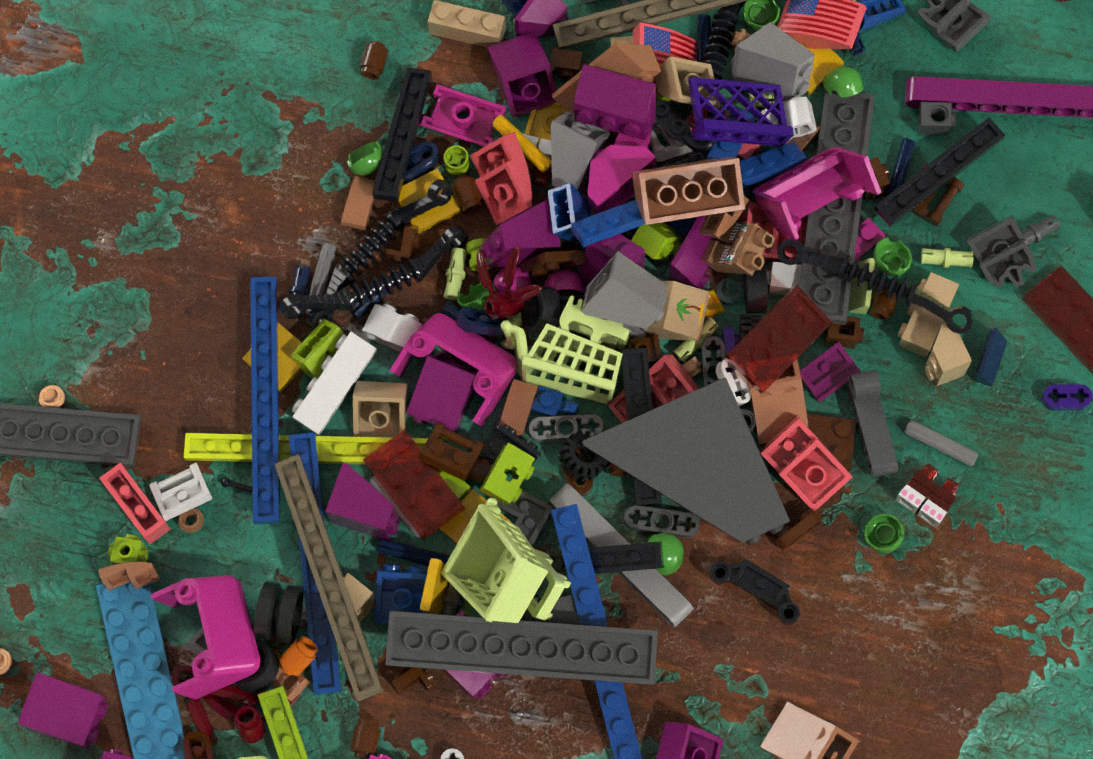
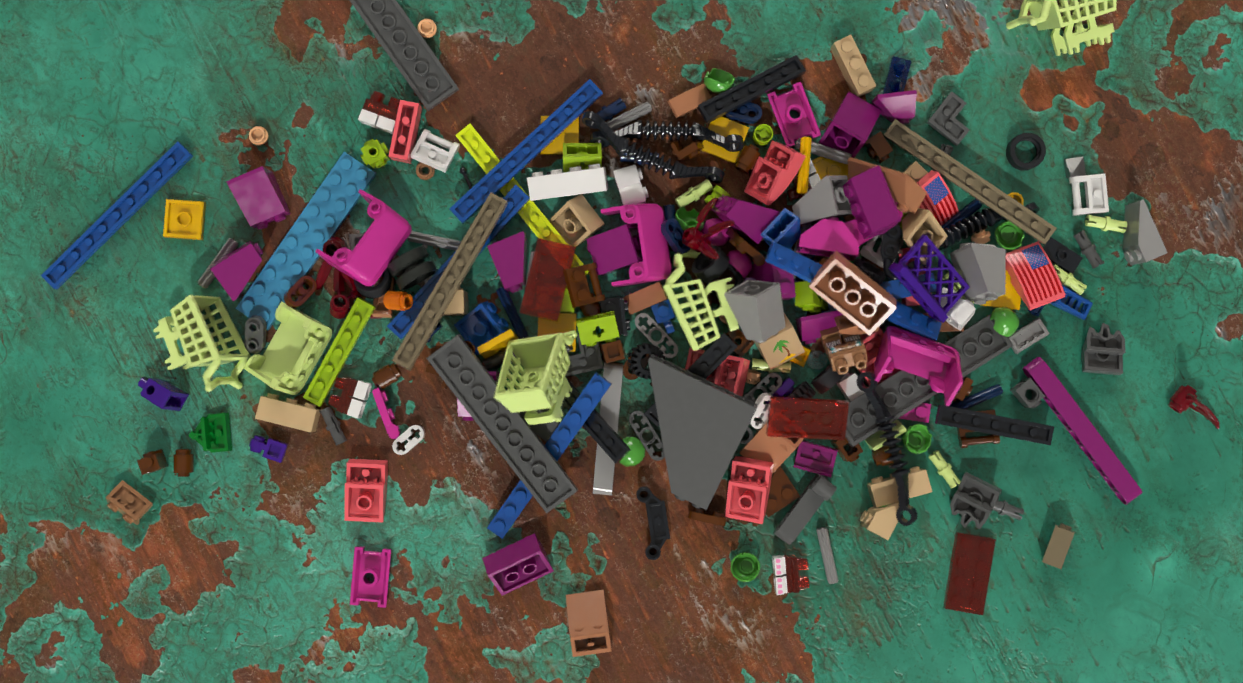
camera: 50 degrees right, 15 degrees up
nougat slope [98,562,160,591] -> none
reddish brown brick [359,41,389,80] -> none
dark blue slope [974,328,1007,386] -> none
dark purple beam [1041,384,1093,410] -> none
none -> hips [358,91,400,134]
none -> light grey axle [407,231,462,251]
none -> reddish brown brick [599,339,625,363]
none -> light grey axle [796,138,851,164]
none -> light grey plate [1008,317,1050,354]

